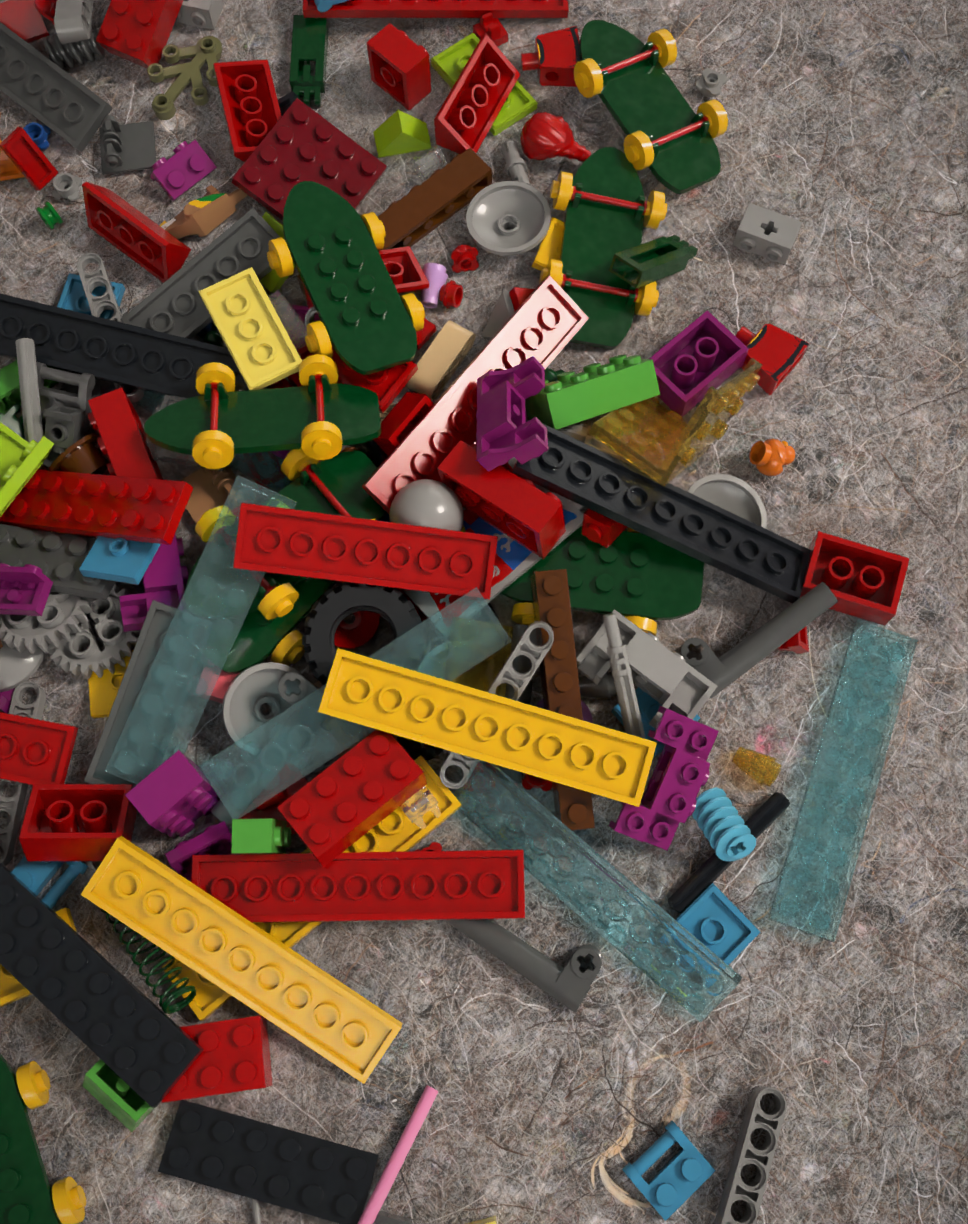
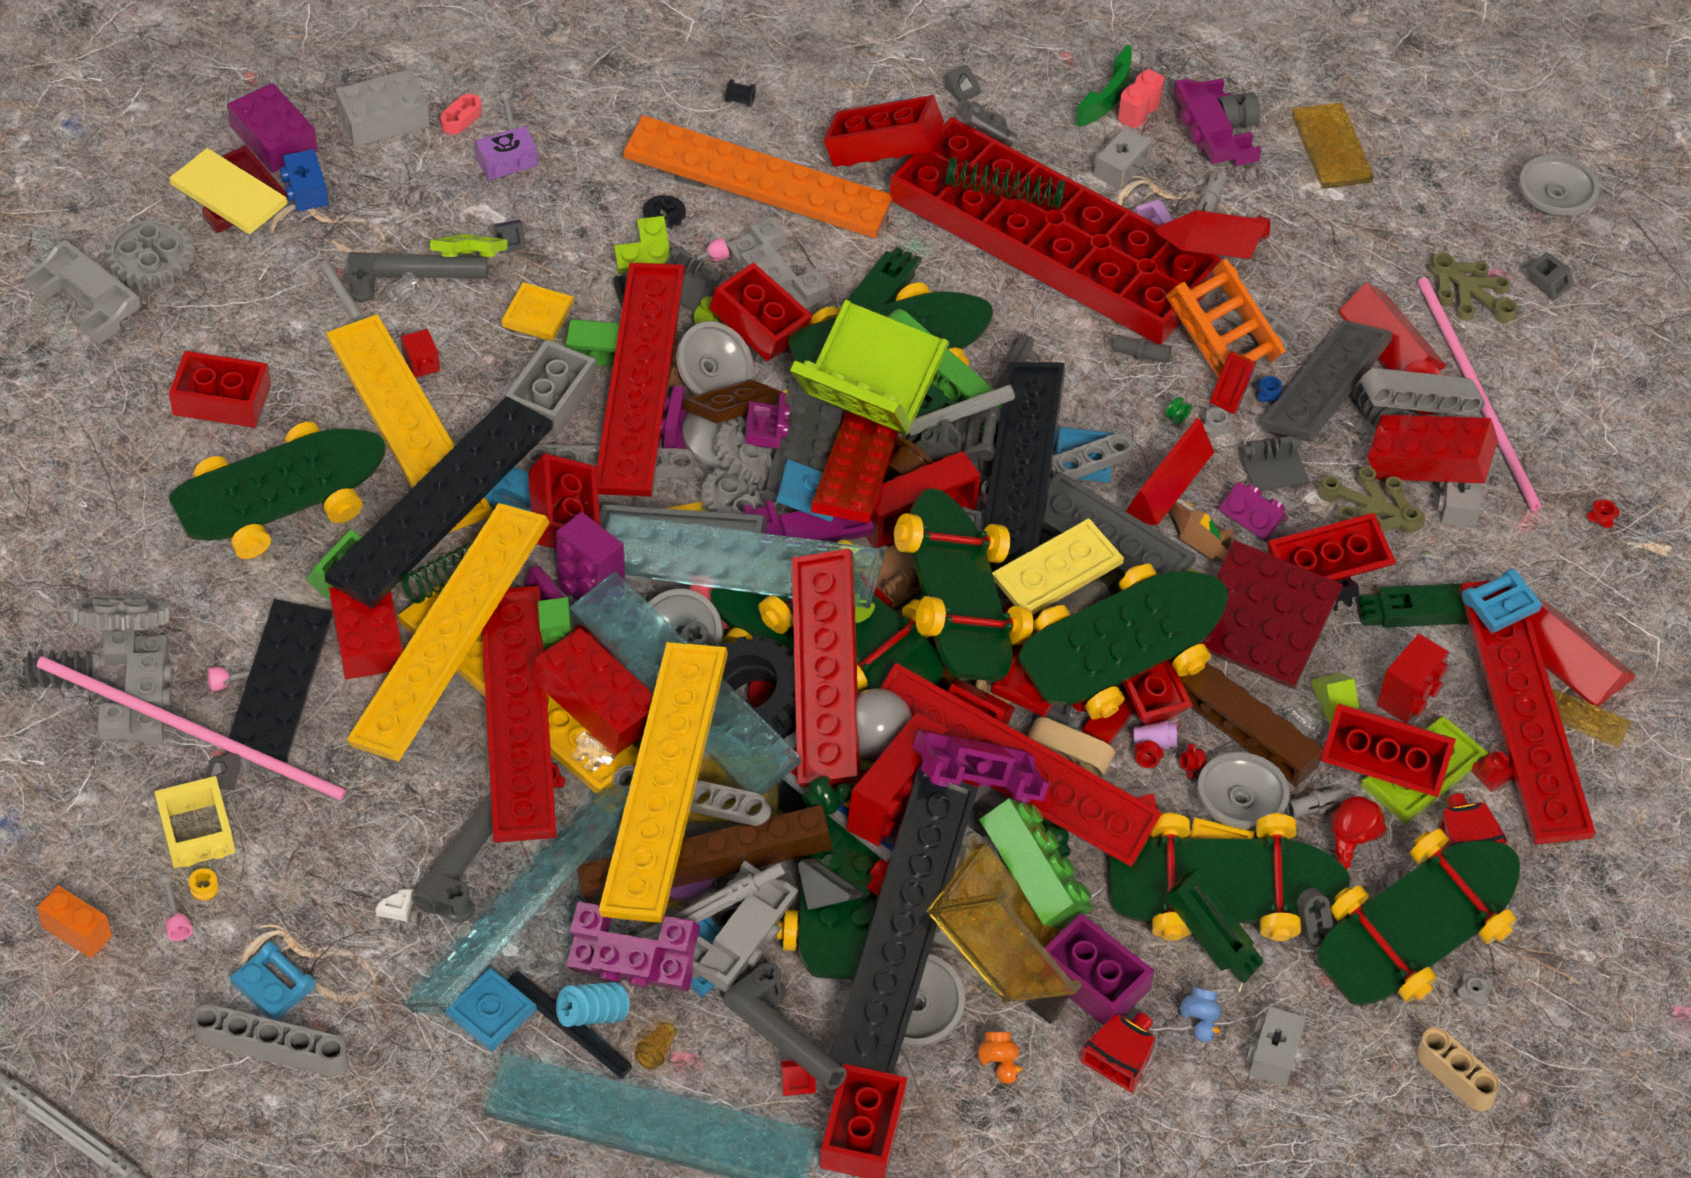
camera: 80 degrees right, 20 degrees down
none -> white tile [376,889,415,922]
none -> dark grey slope [798,858,864,910]
none -> dark green animal [802,776,854,815]
none -> medium blue animal [1180,987,1221,1042]
none -> dark grey beam [1297,888,1334,946]
none -> tan beam [1416,1027,1500,1111]

